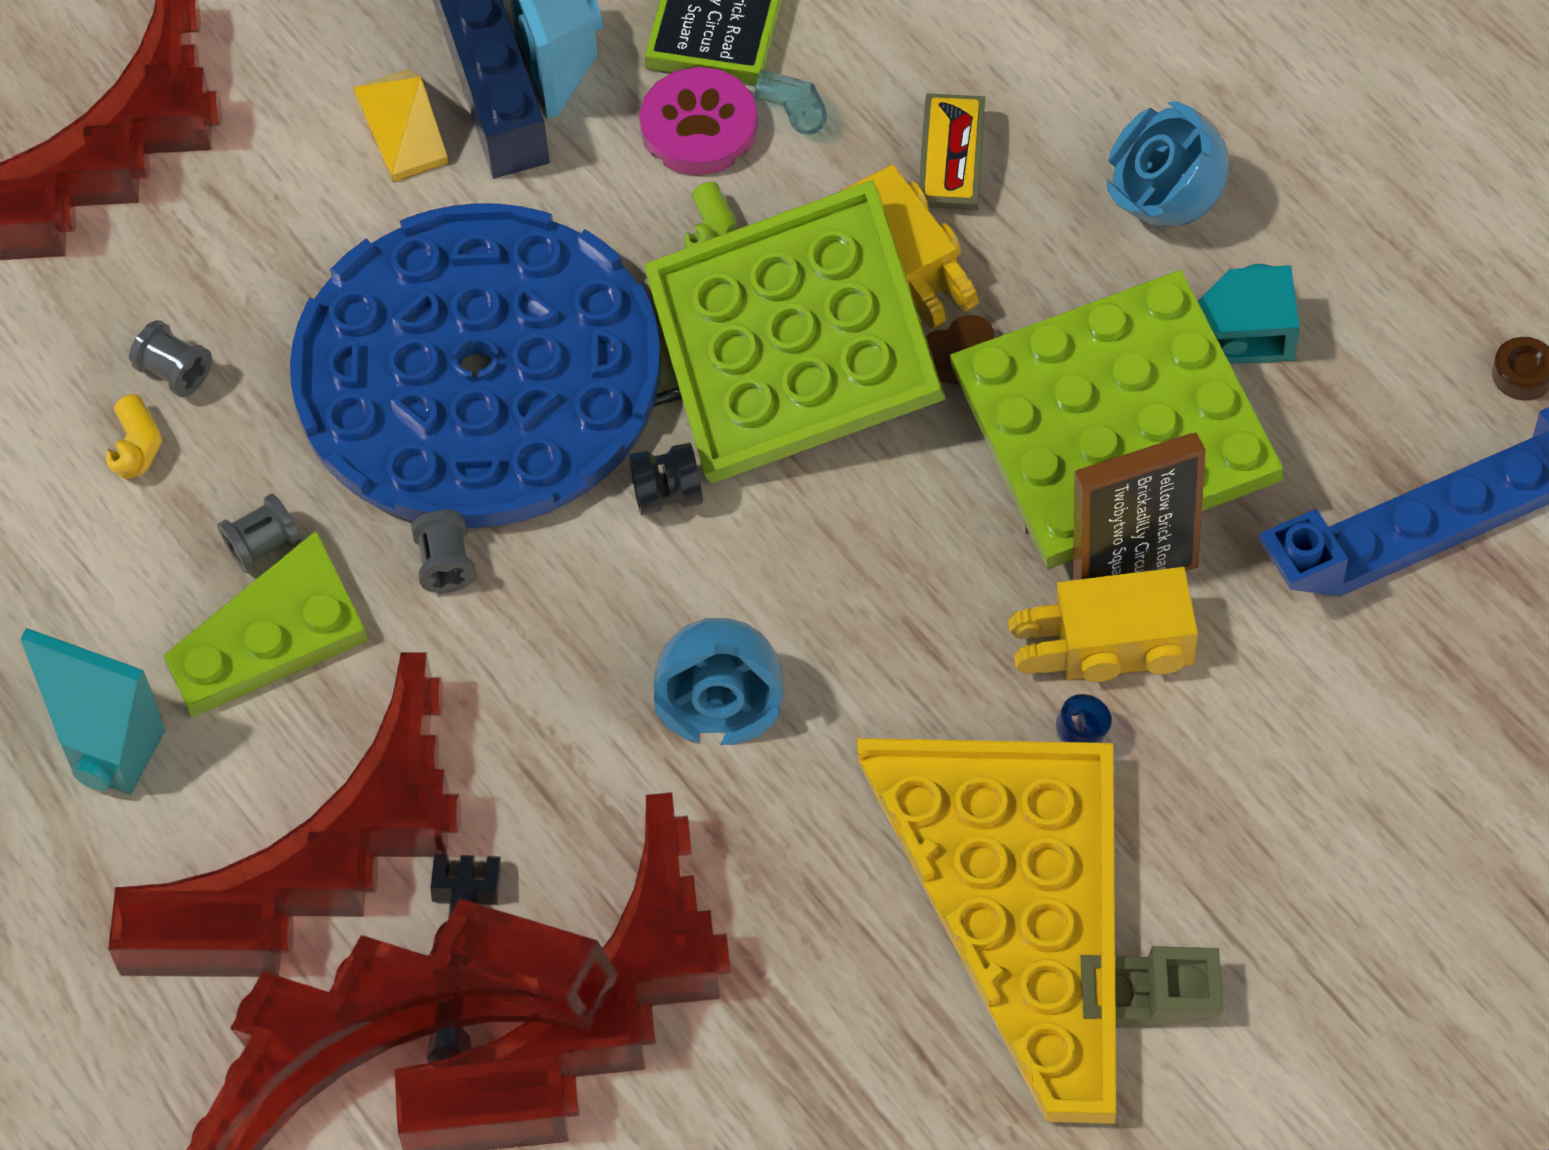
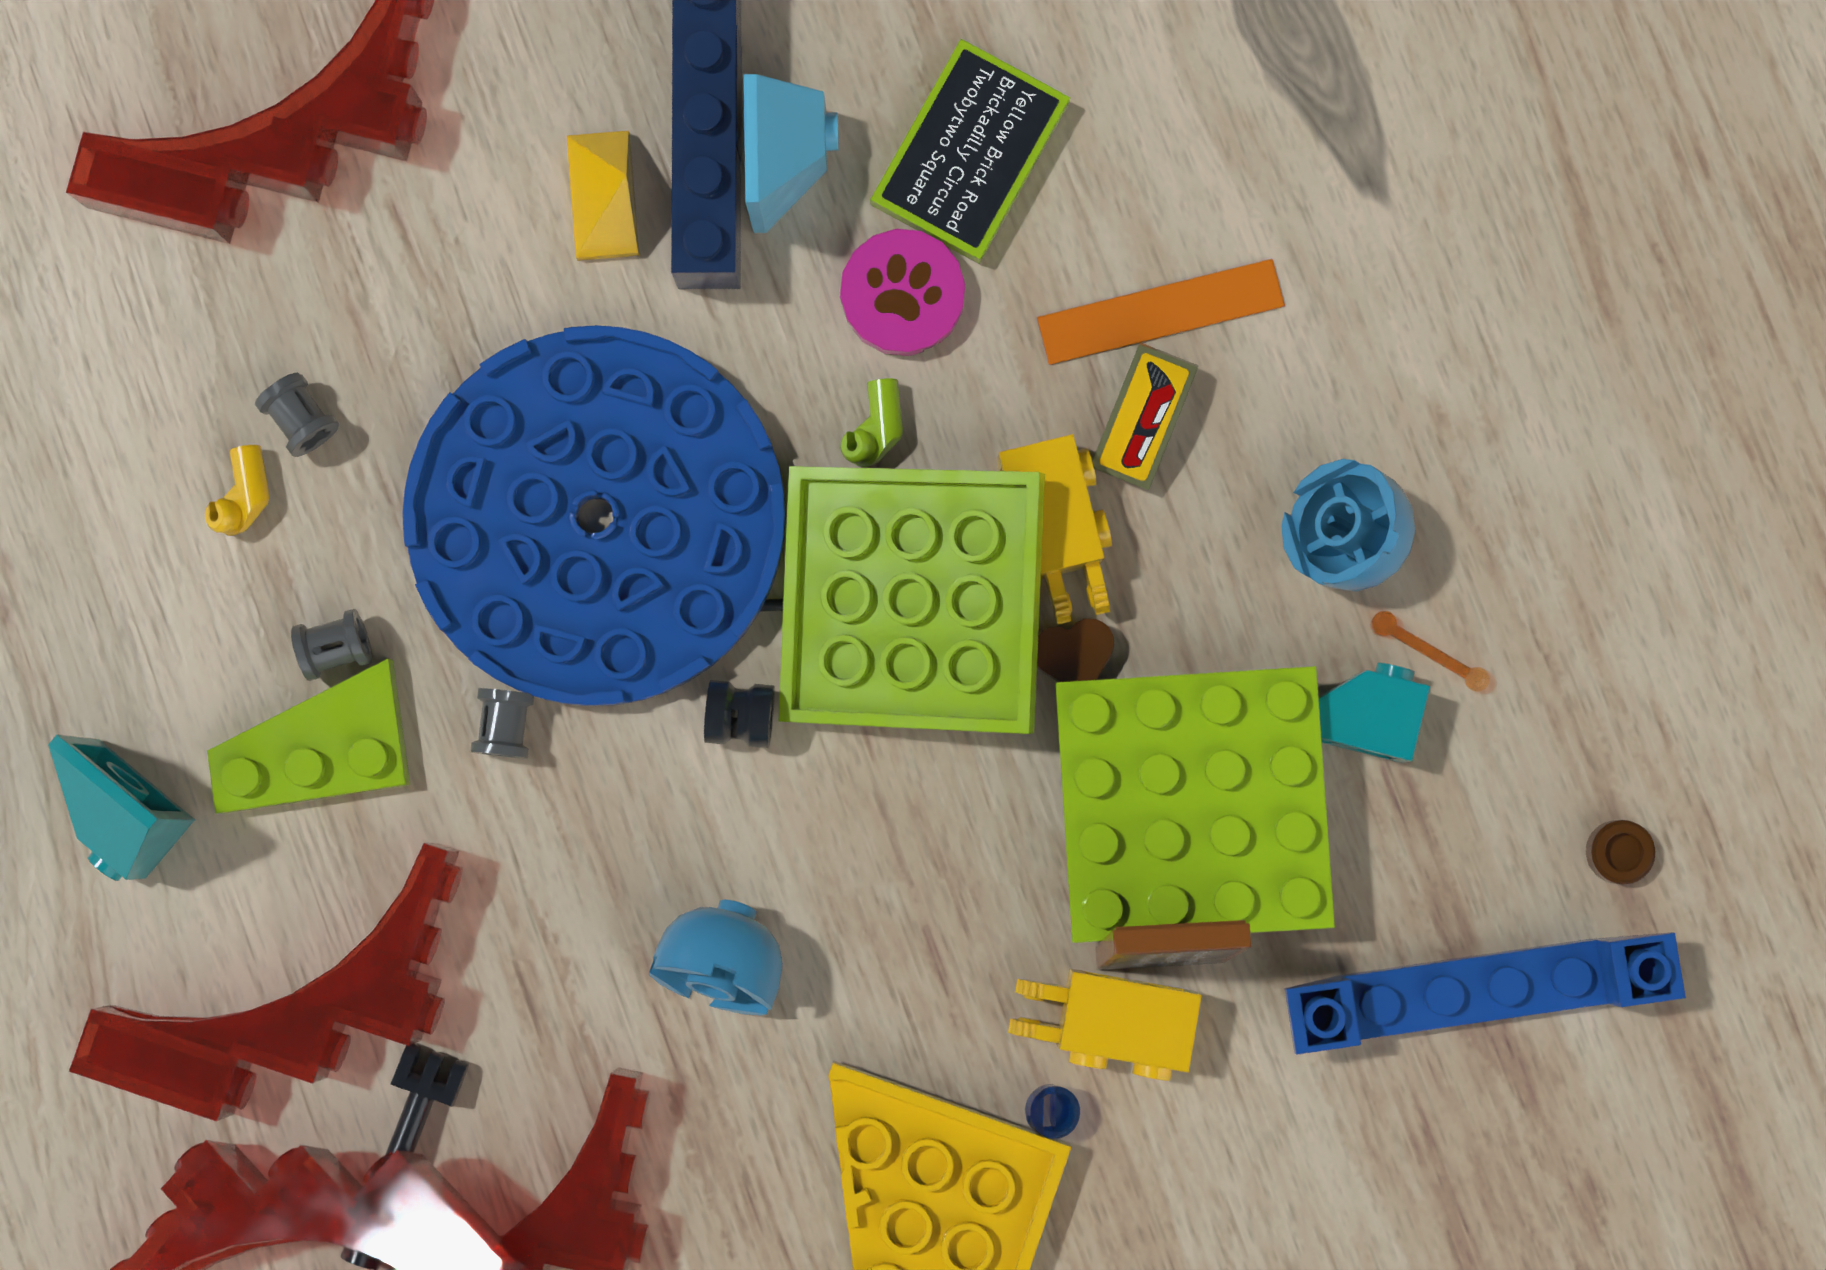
camera: 15 degrees right, 25 degrees up
clear light blue arm [755,70,827,135] -> none
none -> orange sticker [1037,259,1285,365]
none -> clear orange hinge [1370,611,1490,692]

